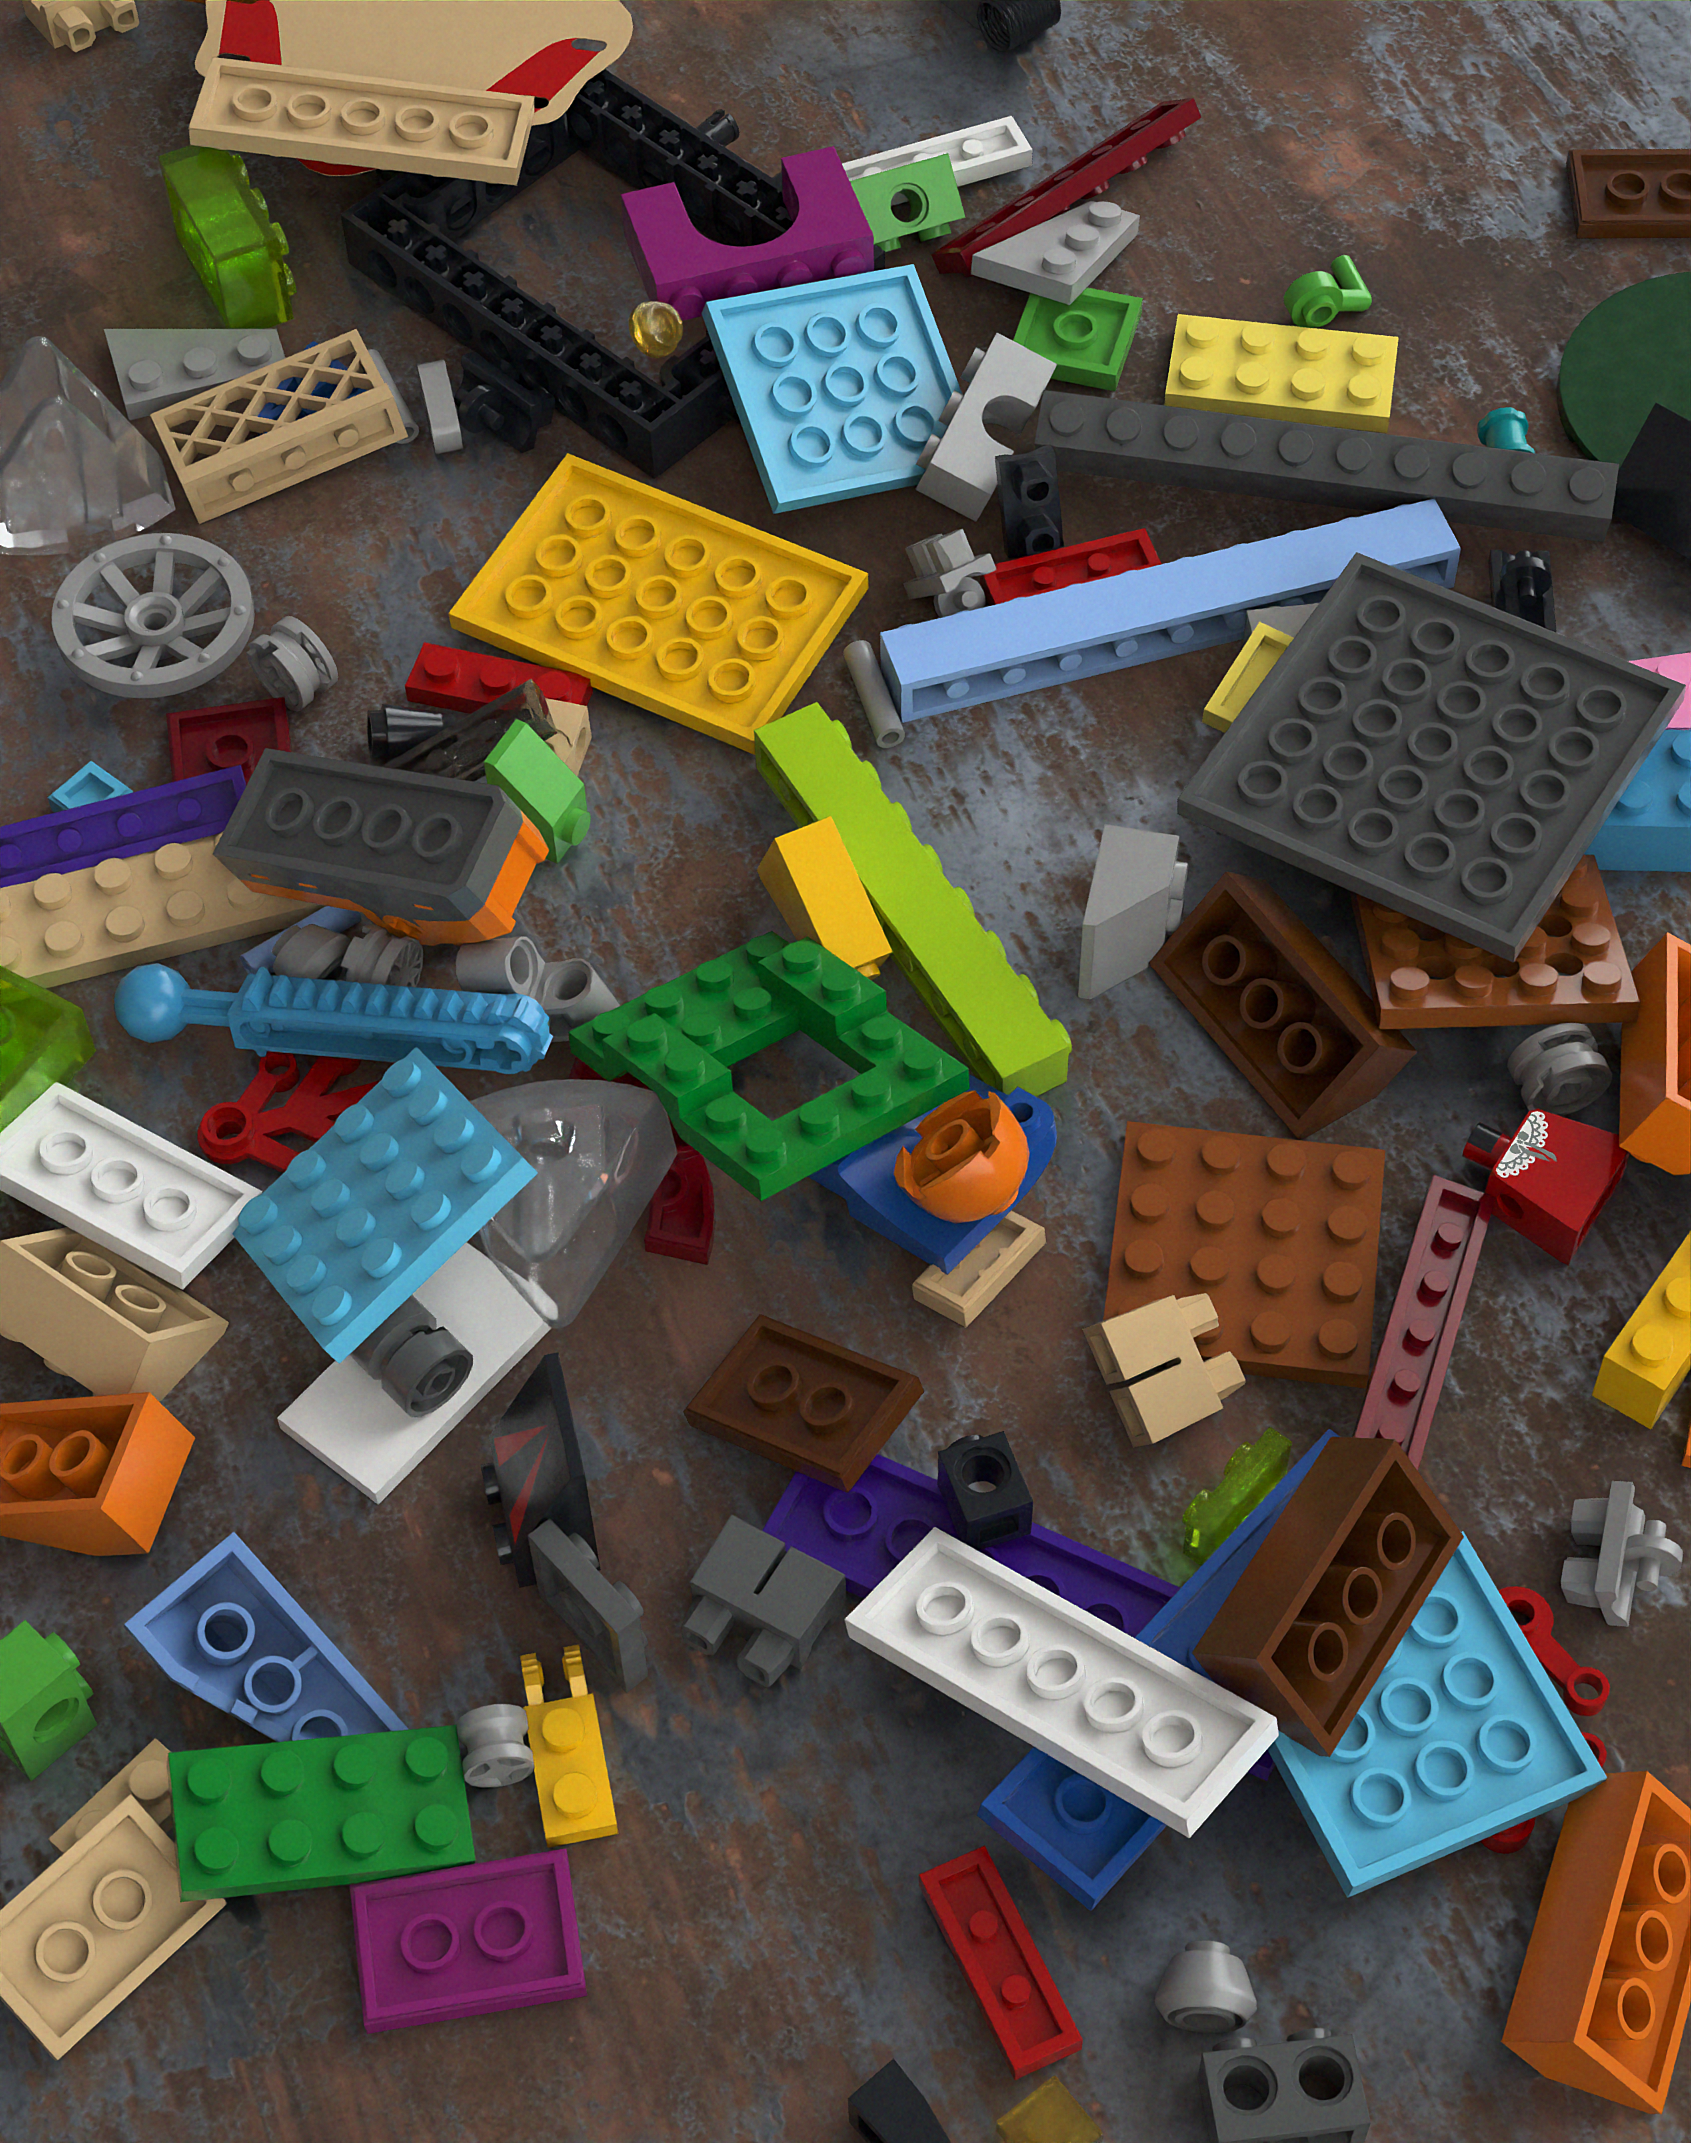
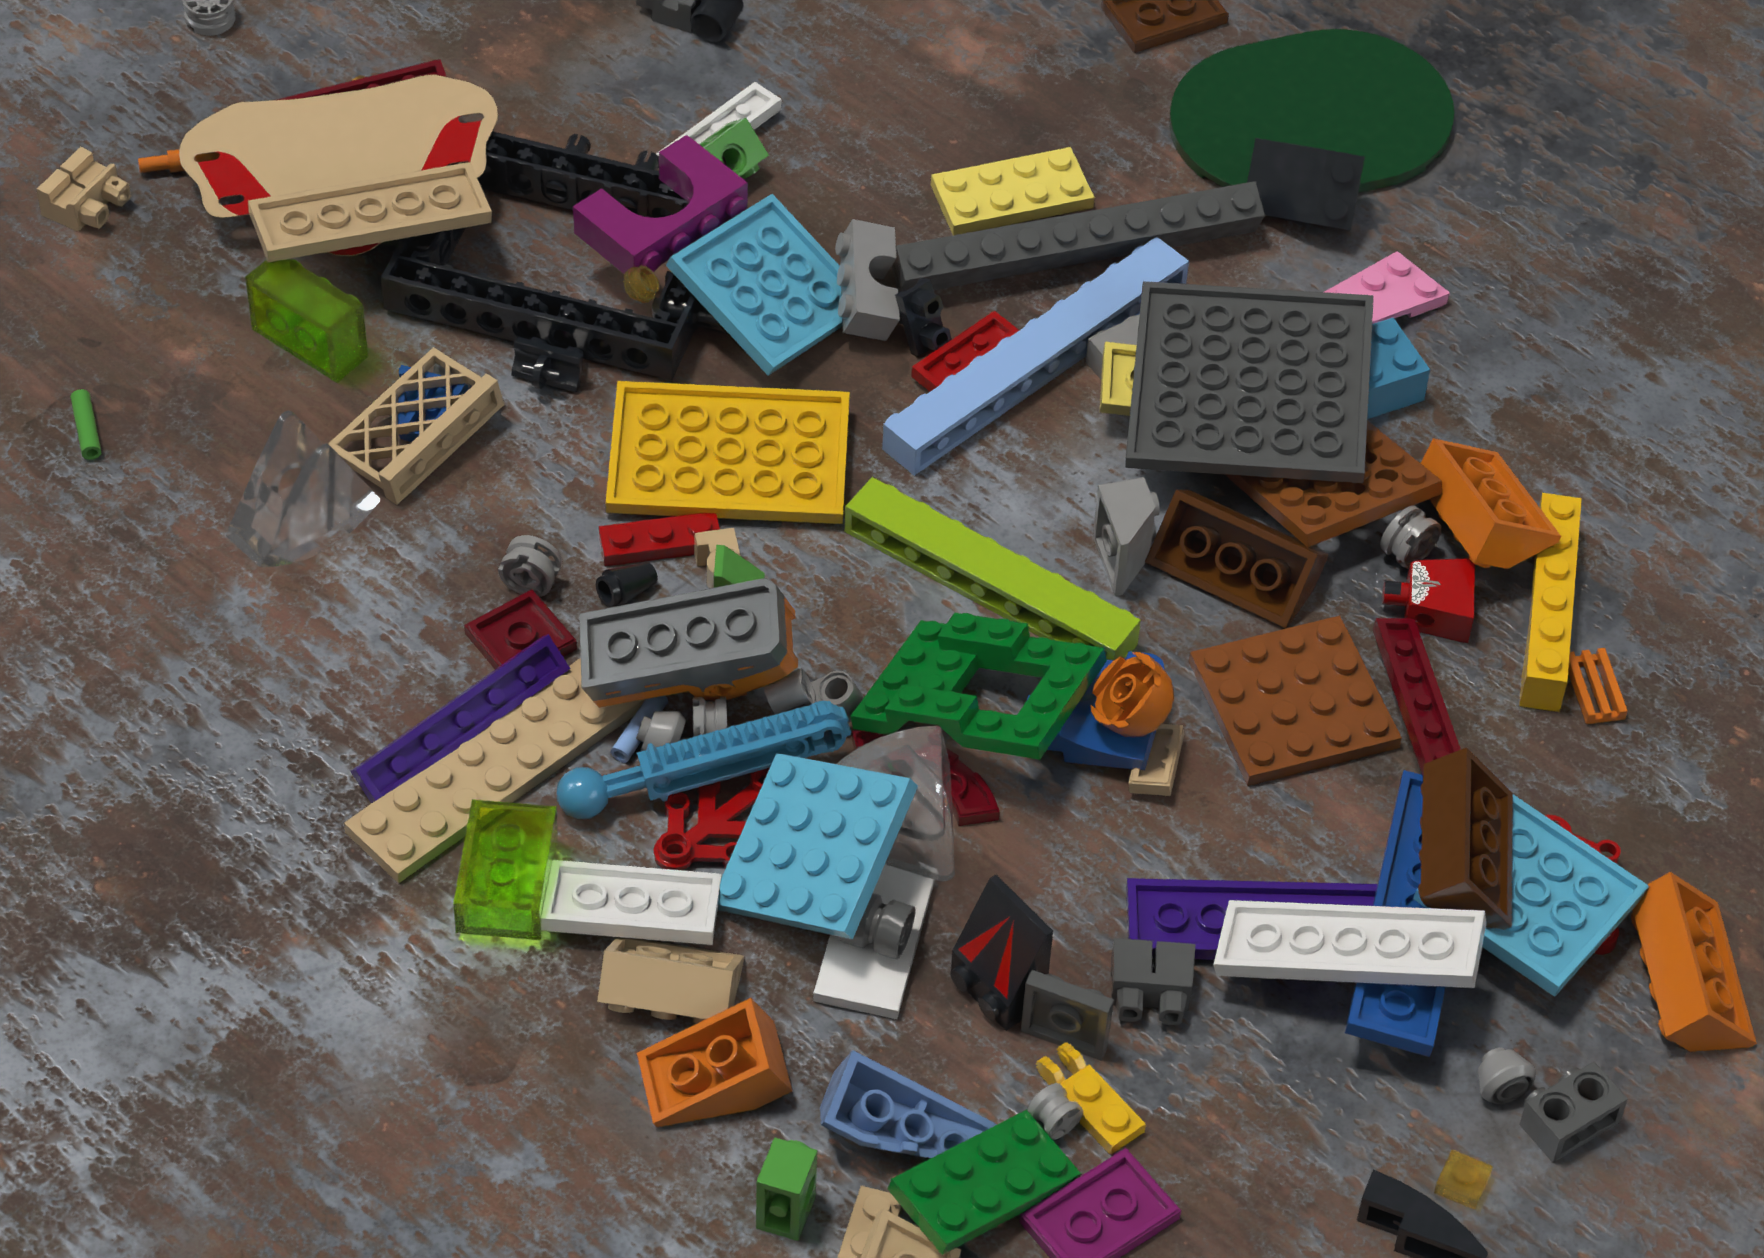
camera: 30 degrees left, 5 degrees down
medium azure tile [47,761,133,813] -> none
light grey wheel [51,533,255,698] -> none
light grey wing [104,329,286,420] -> none
clear smoke plate [381,679,557,782] -> none
light grey beam [417,359,463,454] -> none
reddish brown tile [683,1314,924,1493] -> none
yellow slope [757,816,892,981] -> none
light grey piece [843,640,905,748] -> none
light grey hips [903,529,997,618] -> none
red plate [919,1845,1083,2080] -> none
dark red plate [931,98,1201,277] -> none
black brick [937,1431,1033,1551] -> none
light grey wing [971,201,1140,305] -> none
bright green plate [1013,288,1143,391] -> none
tan hips [1082,1293,1245,1447] -> none
clear neon green plate [1182,1427,1292,1566] -> none
bright green plate [1284,255,1372,328] -> none
teal bush [1477,407,1535,453] -> none
black hips [1488,550,1557,632] -> none
light grey hips [1561,1481,1683,1627] -> none

